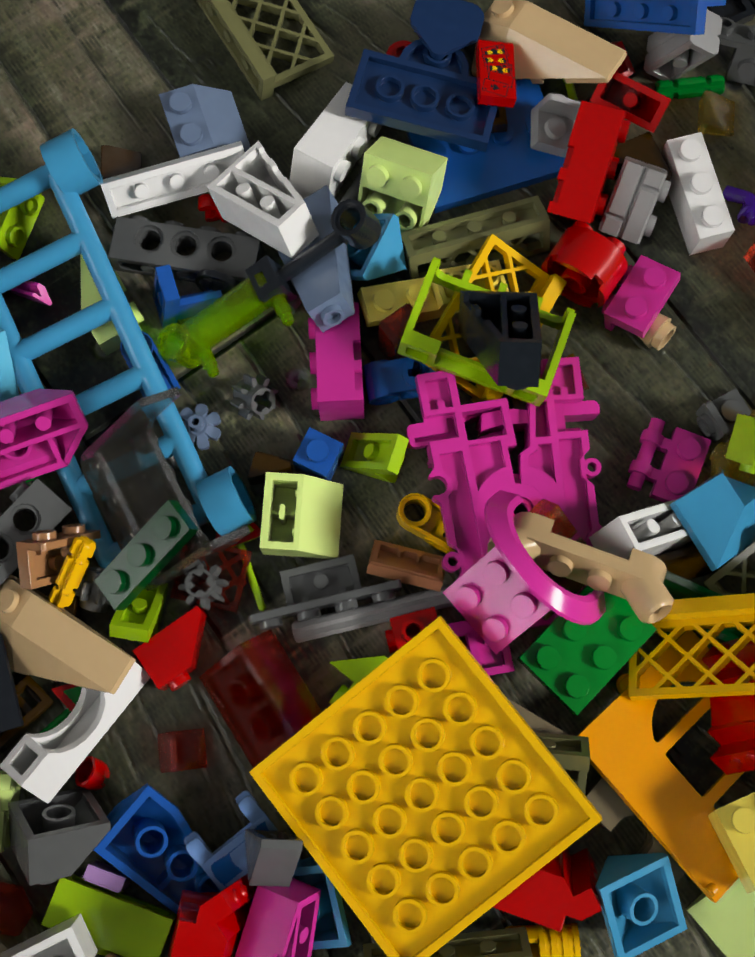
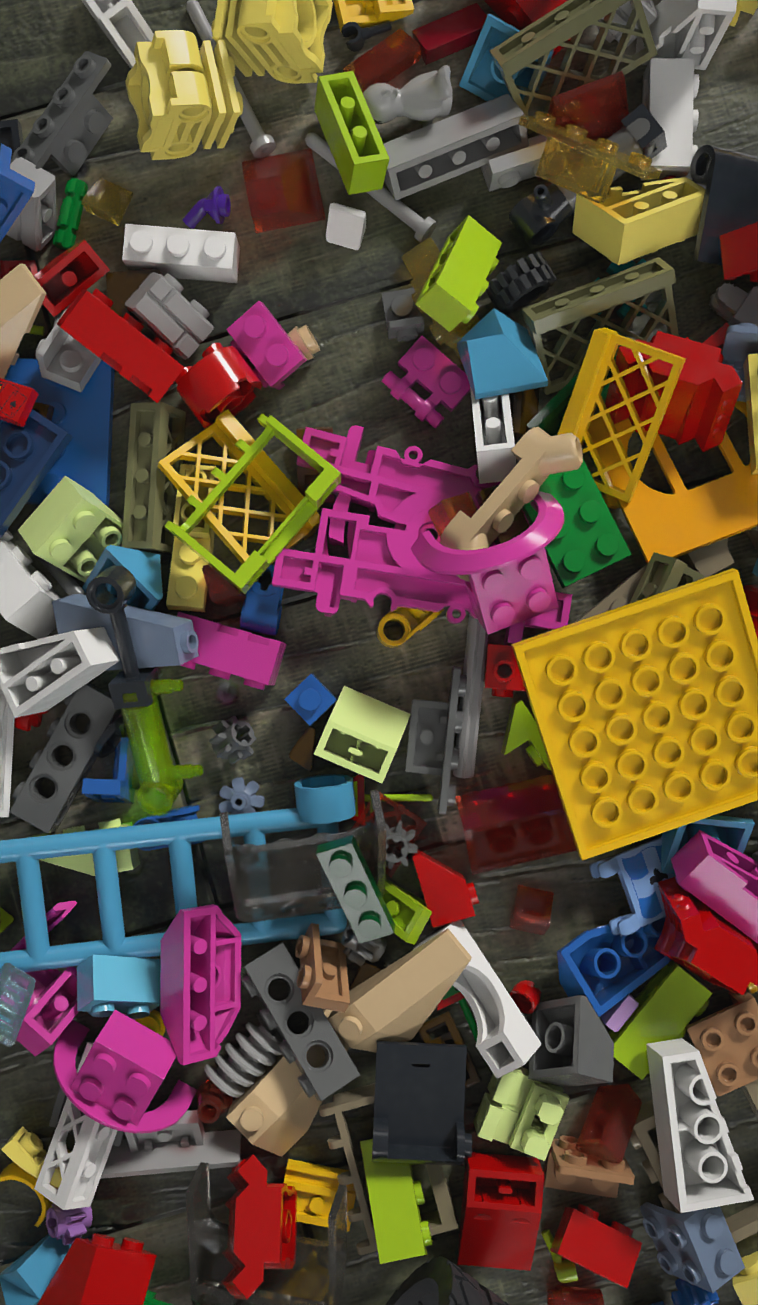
camera: 70 degrees left, 10 degrees up
yellow axle [49,535,96,608] -> none
dark grey slope [245,829,303,887] -> none
lime slope [340,432,409,483] -> none
nougat plate [366,540,445,592] -> none
black wedge [458,290,542,390] -> none

